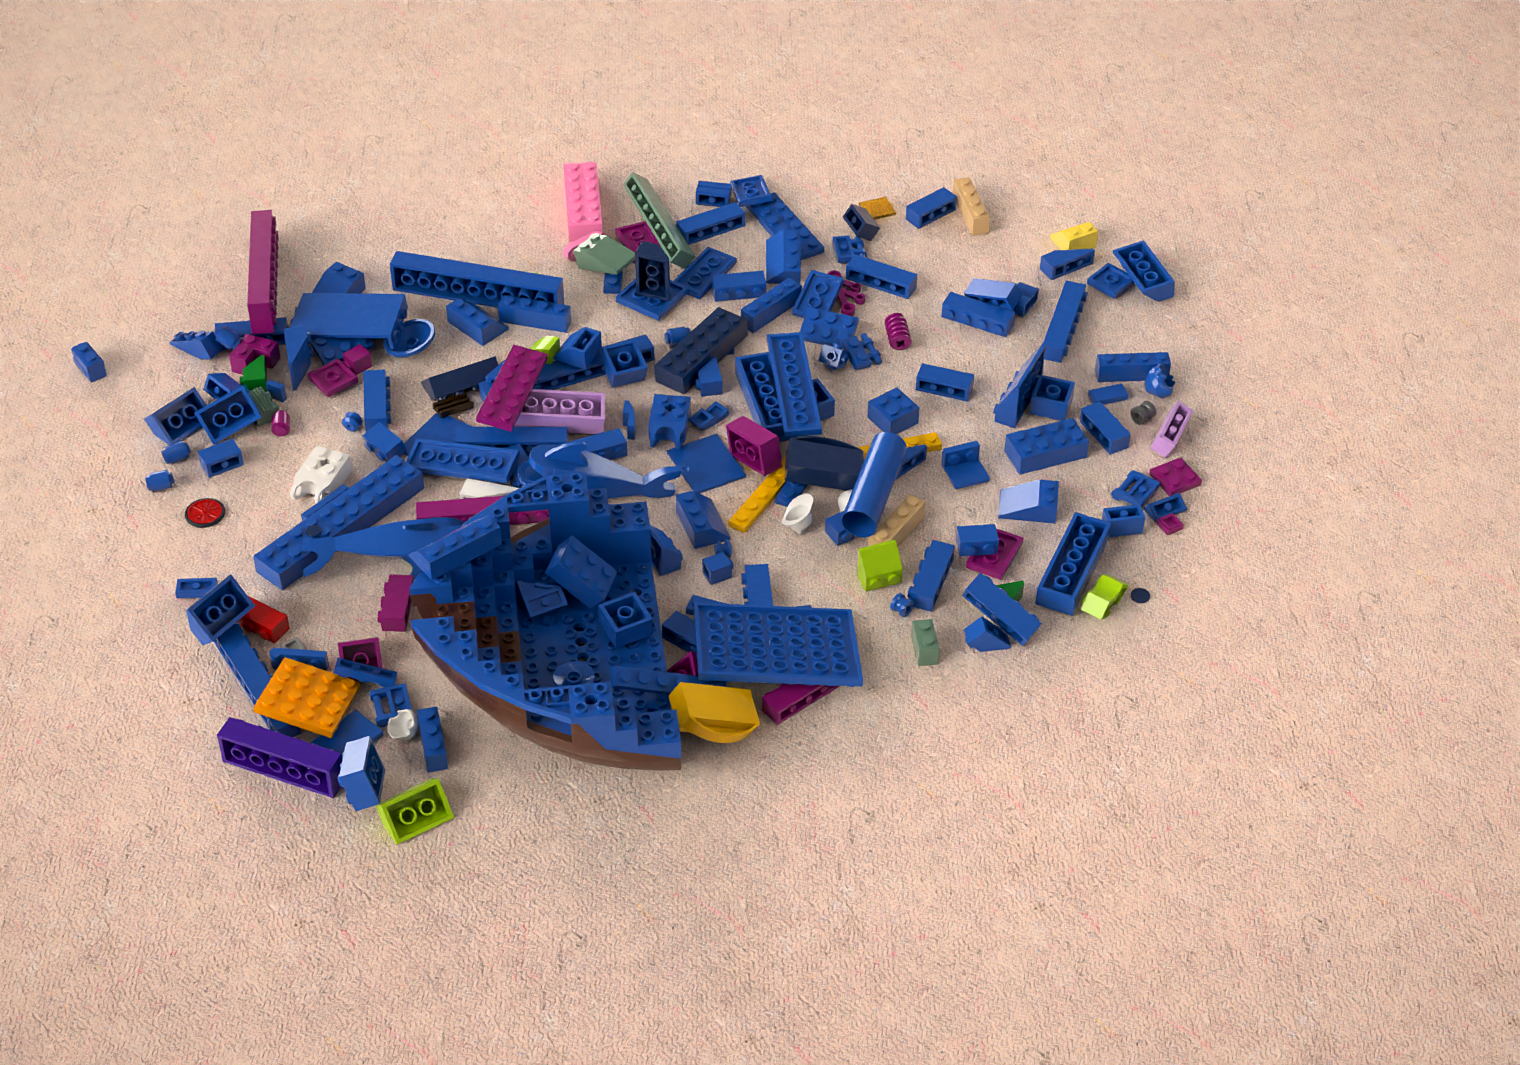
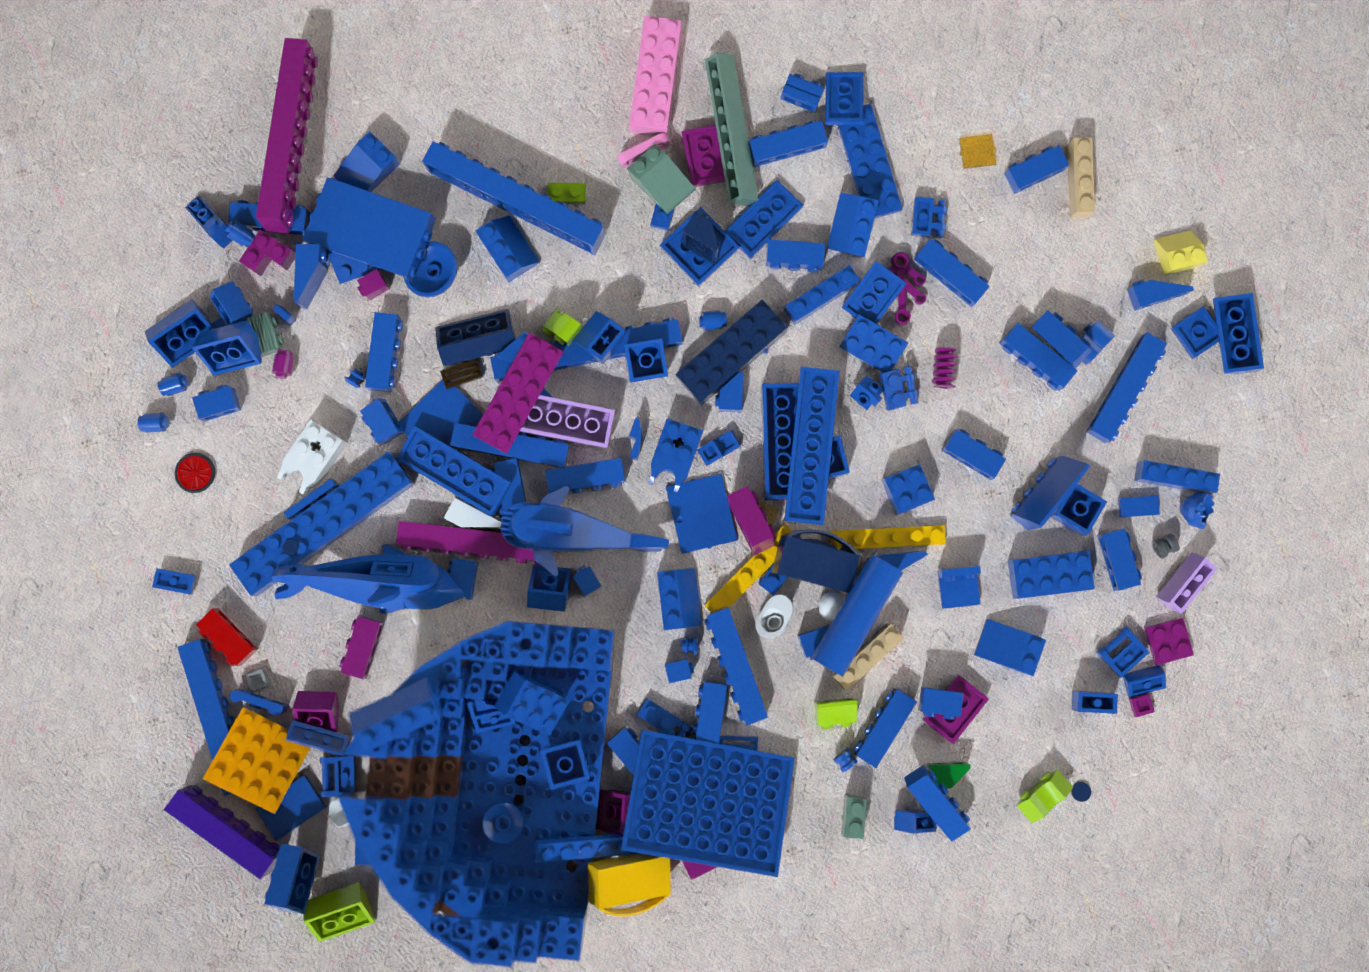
camera: 10 degrees right, 40 degrees up
blue brick [71,342,107,382] -> none
blue slope [186,574,255,646] -> none
green slope [240,355,267,392] -> none
magenta plate [307,359,358,397] -> none
blue brick [498,295,571,333] -> none
blue slope [650,525,683,576] -> none
dark blue brick [842,204,880,241] -> none
blue brick [1035,512,1112,616] -> none
none -> blue brick [704,606,768,726]

